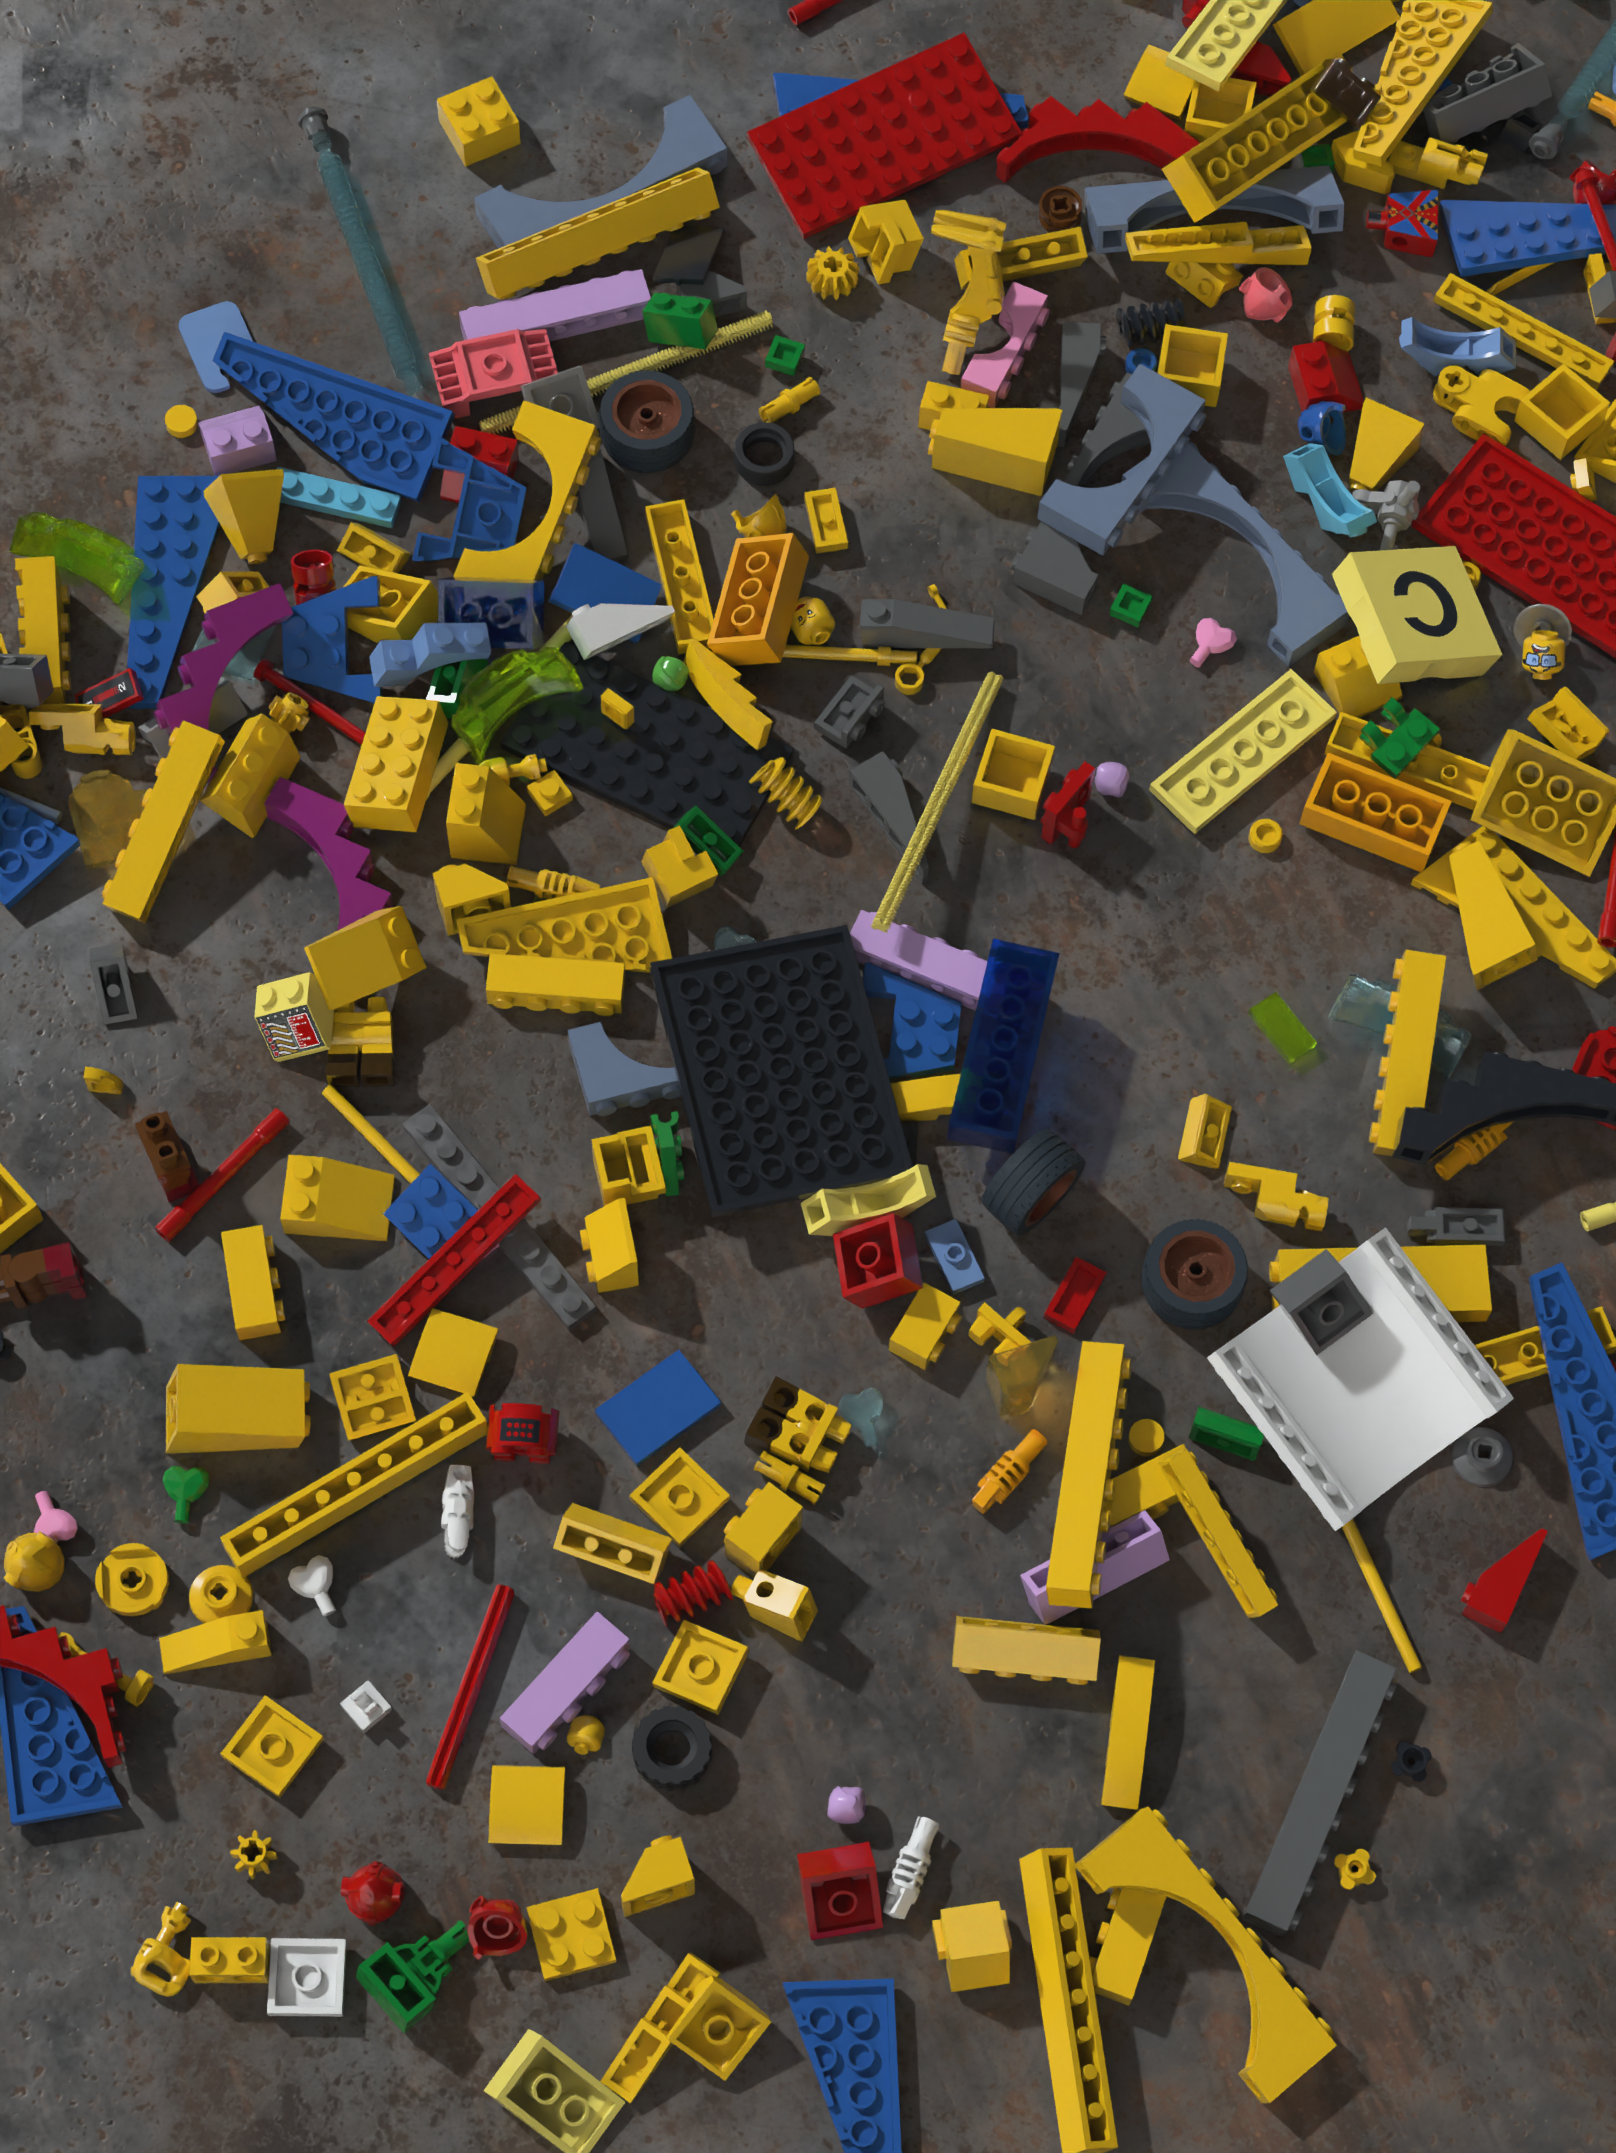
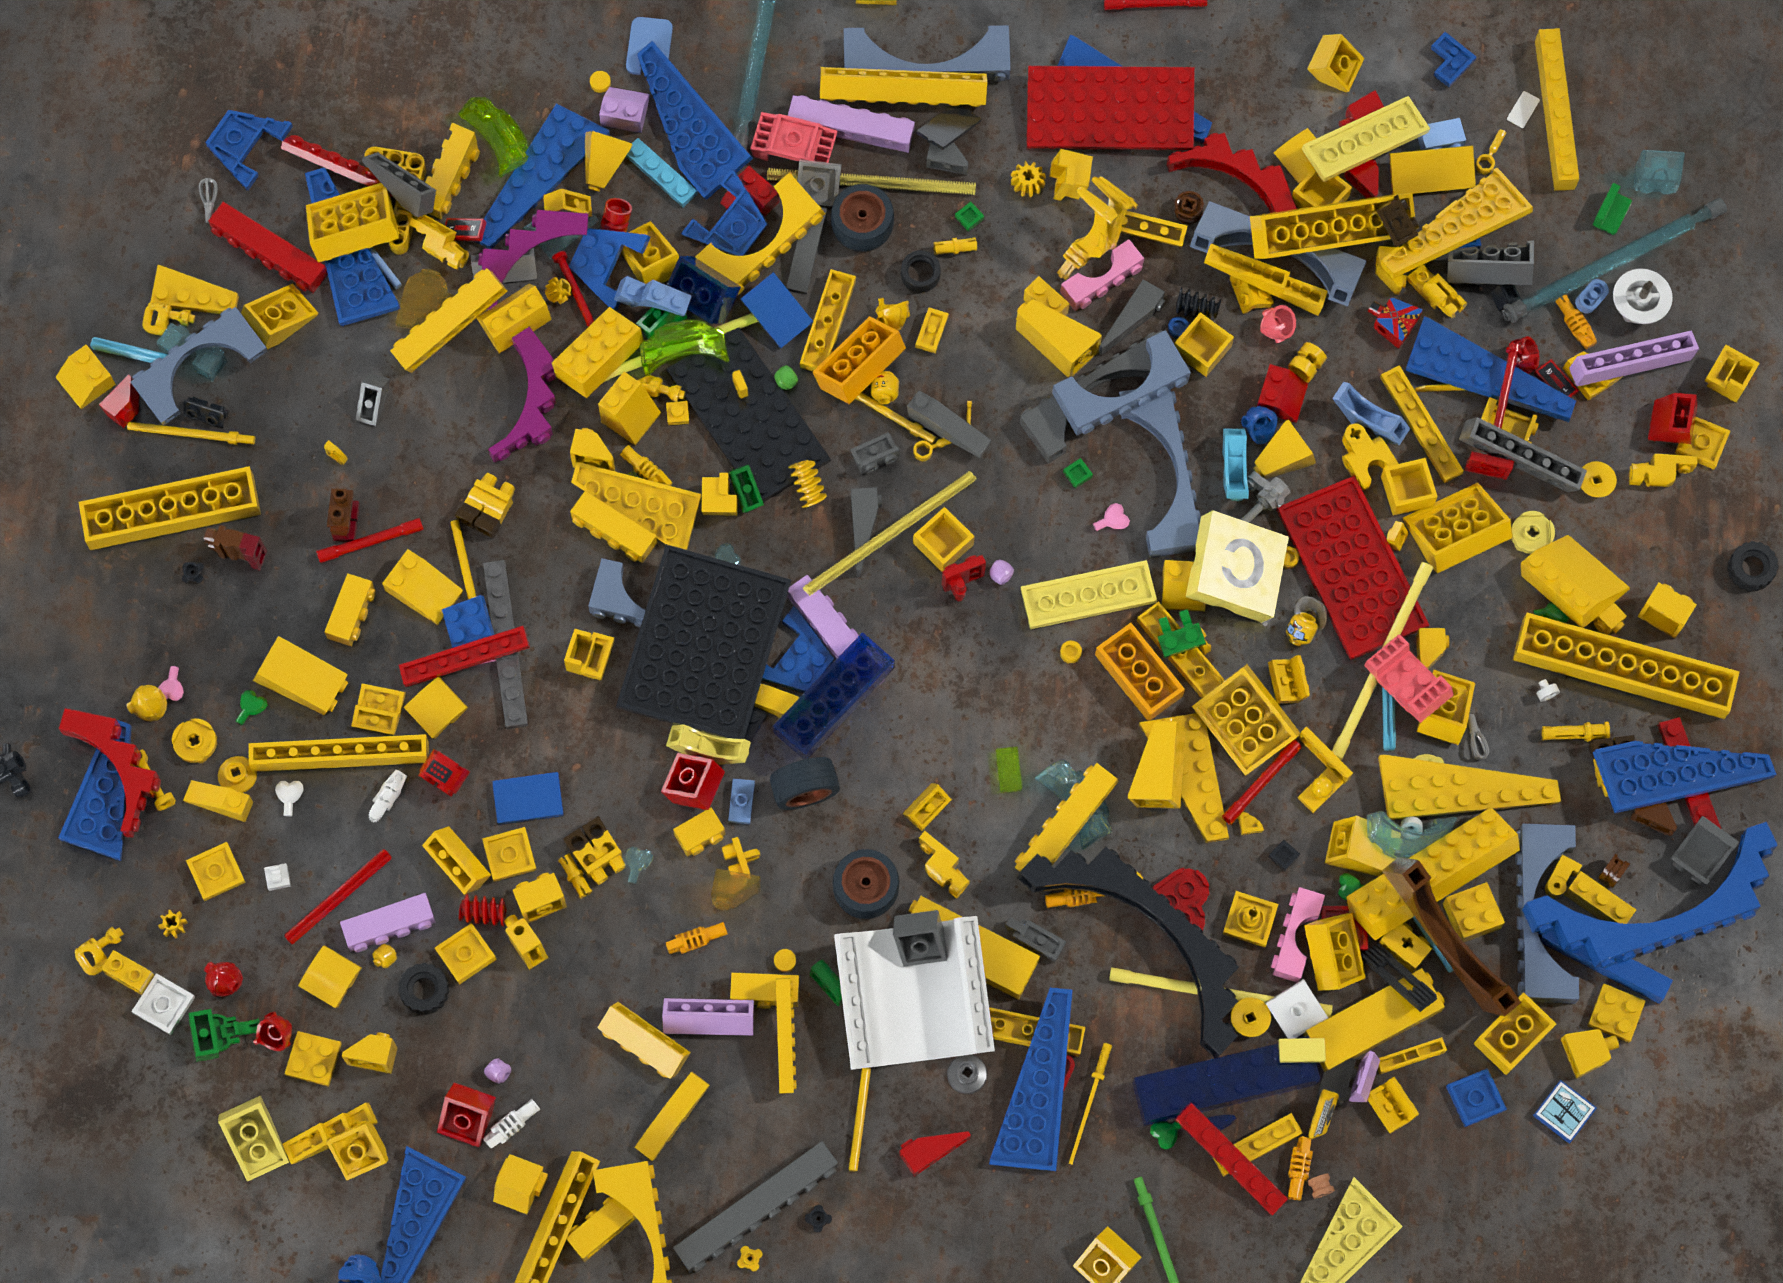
camera: 30 degrees right, 5 degrees up
slope [255,972,334,1062] -> none
yellow slope [304,905,427,1010] -> none
yellow slope [337,522,411,573] -> none
white slope [566,603,675,660] -> none
yellow slope [580,1197,639,1293] -> none
green brick [642,293,718,350] -> none
green plate [651,1111,684,1196] -> none
yellow slope [684,638,773,750] -> none
red tile [1043,1257,1107,1334] -> none
yellow brick [1046,1341,1132,1609] -> none
green plate [1299,144,1335,172] -> none

